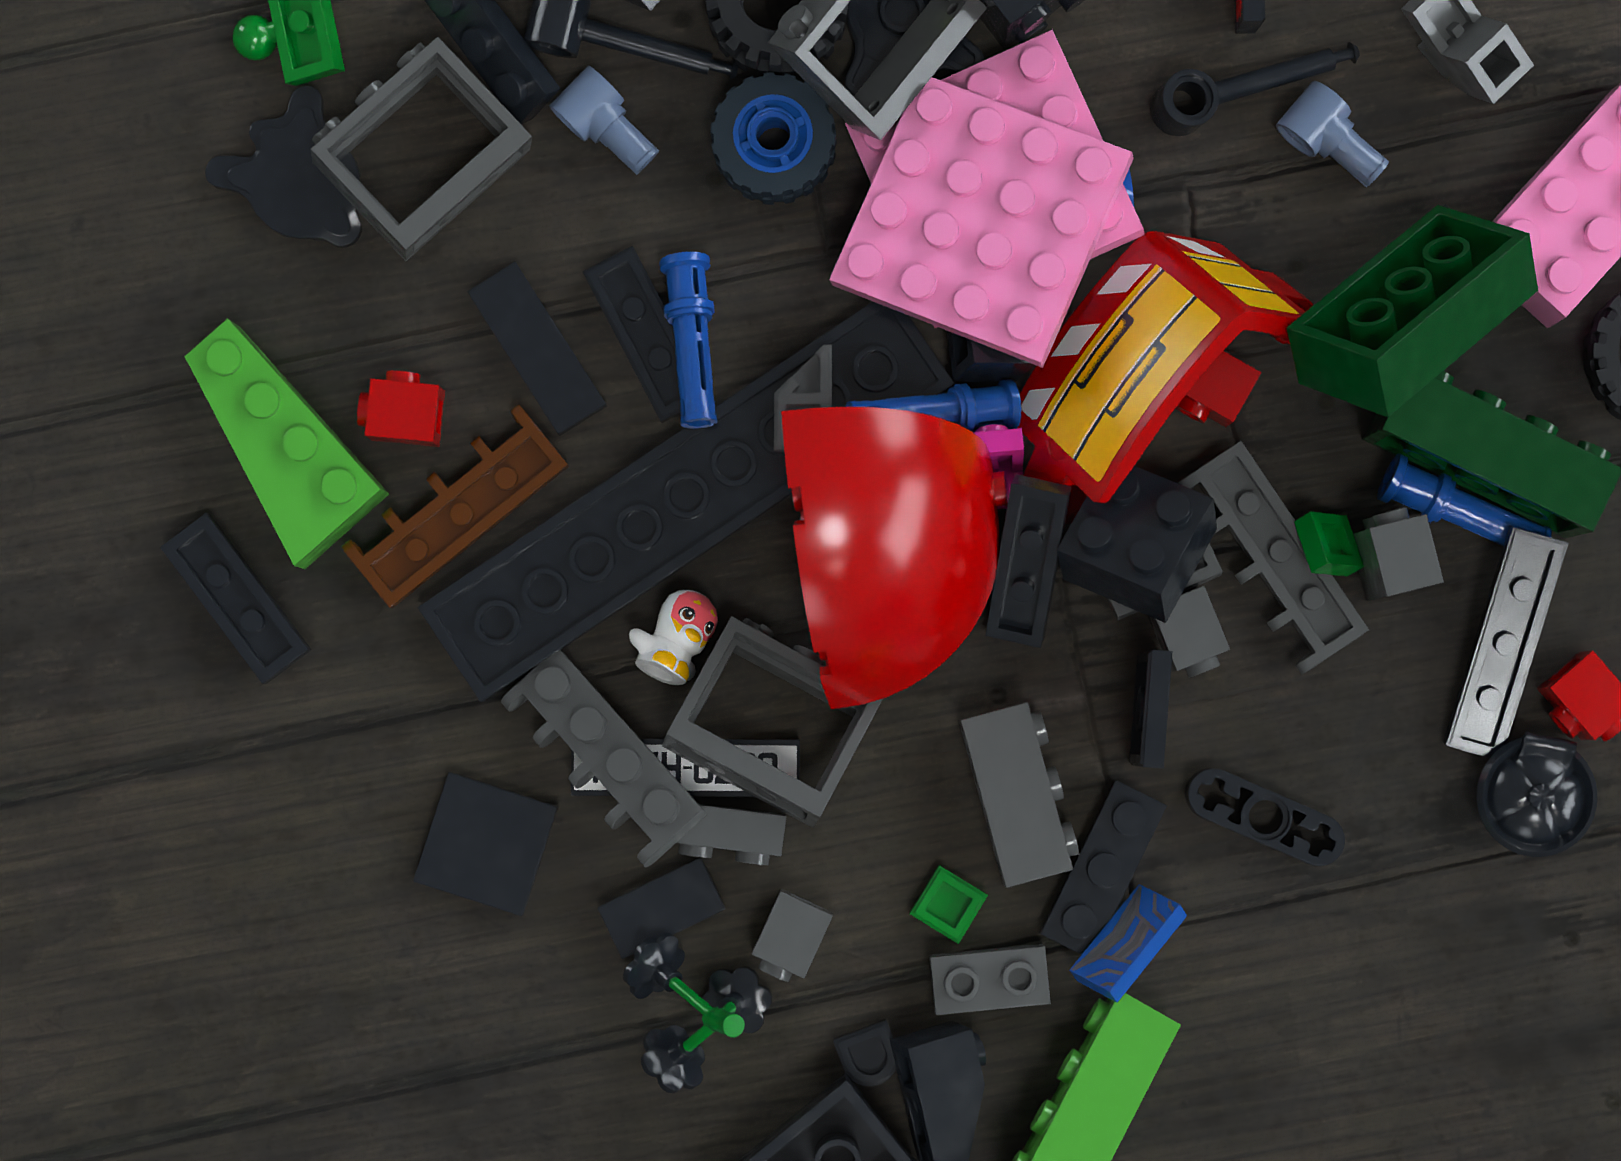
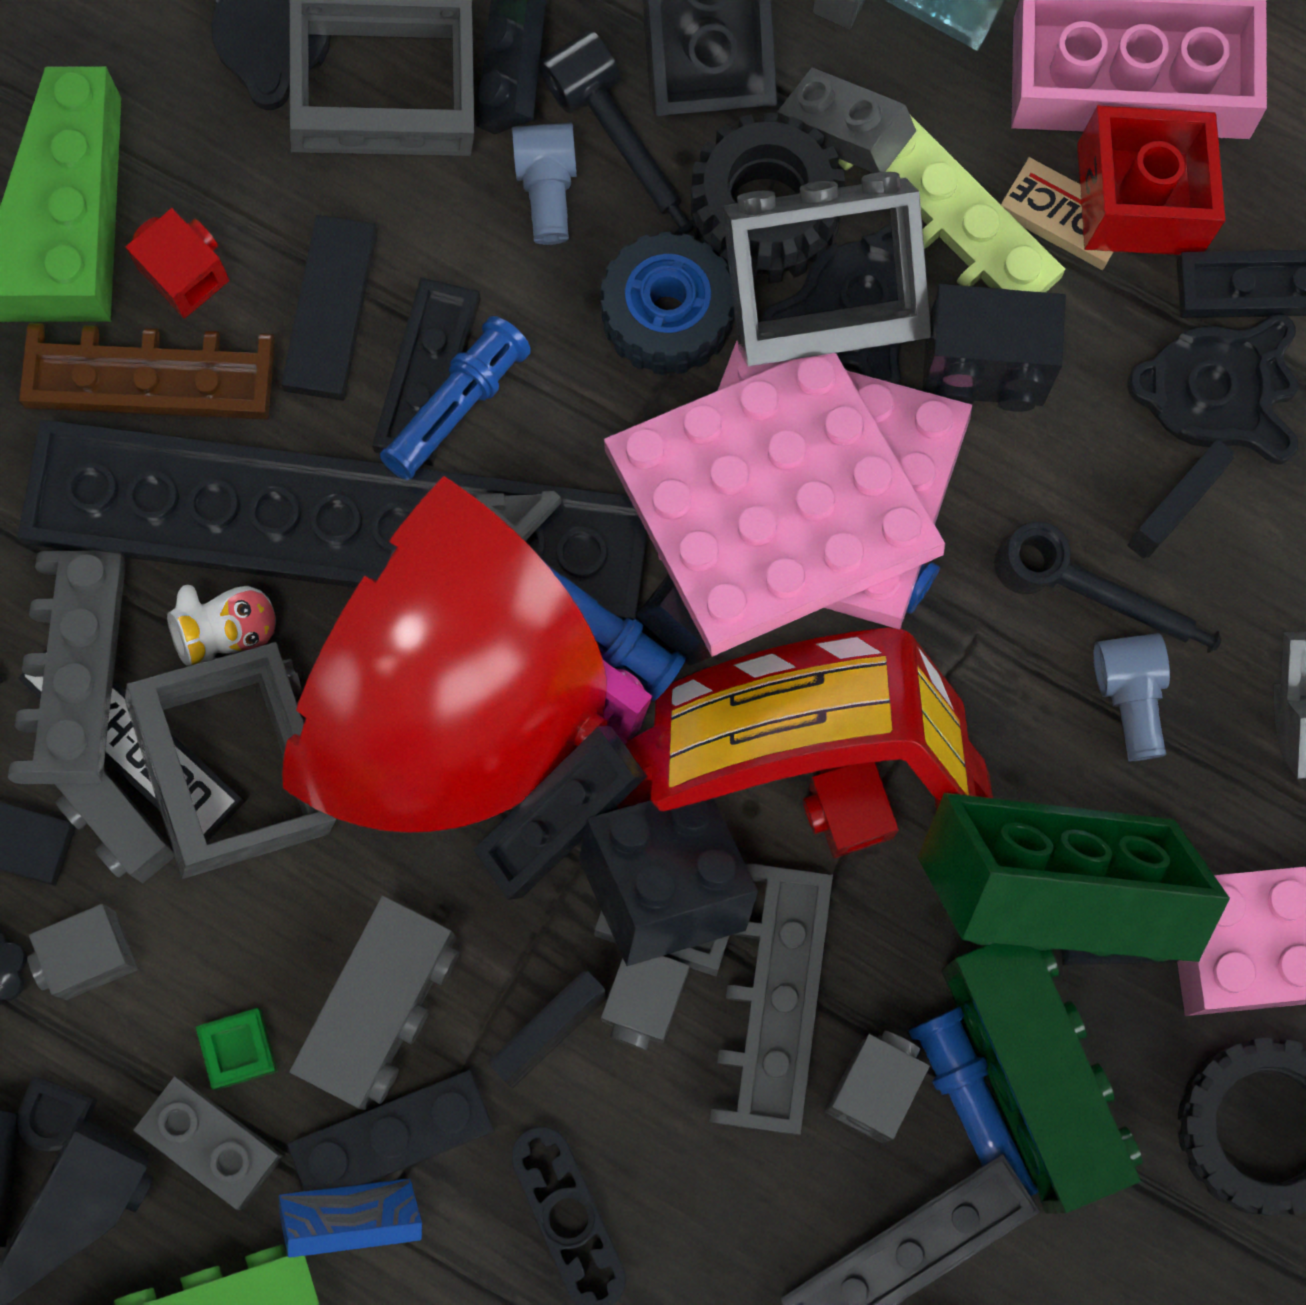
camera: 45 degrees right, 10 degrees down
green tile [1294,512,1364,576] -> none

